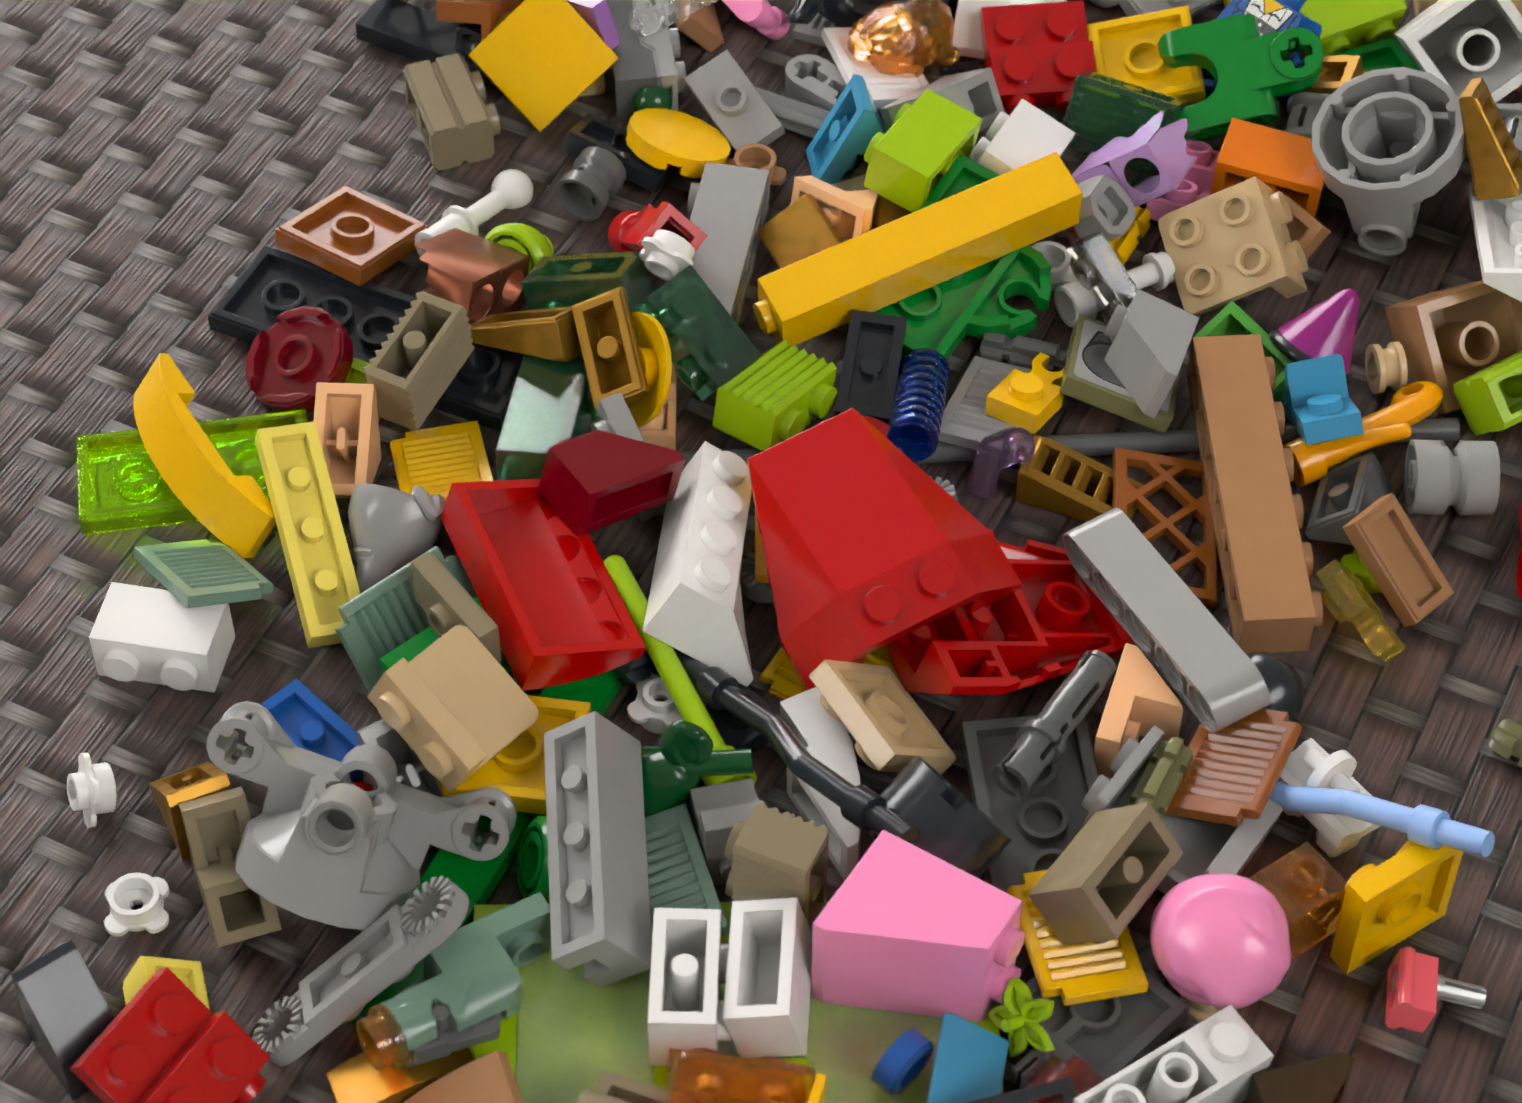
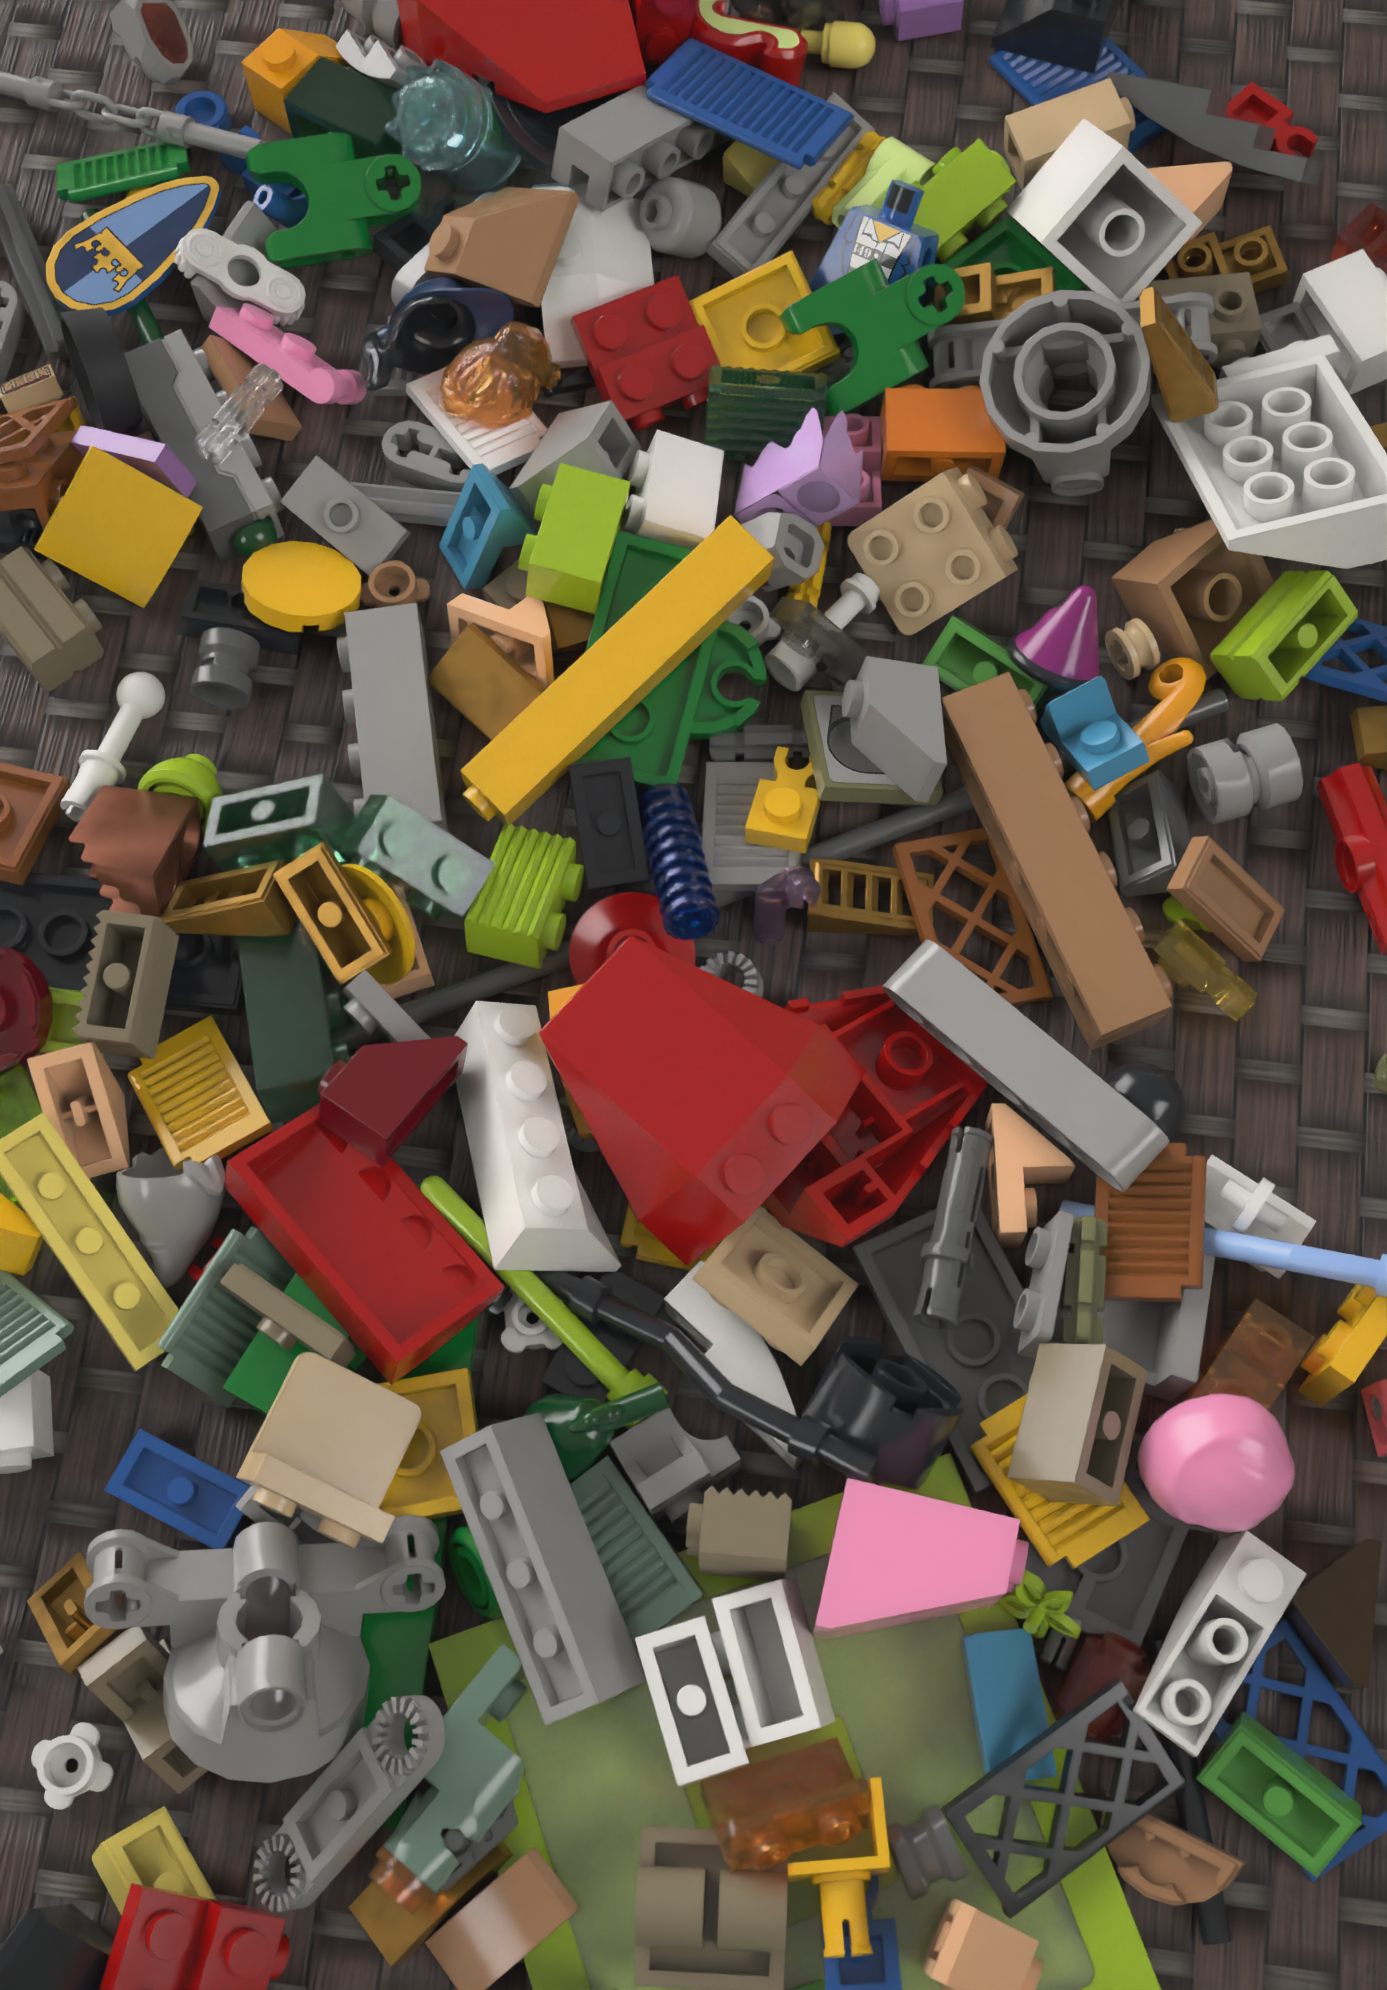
camera: 15 degrees left, 20 degrees up
red piece [608,202,708,263] -> none
white plate [639,230,695,281] -> none
blue tile [871,1027,934,1096] -> none

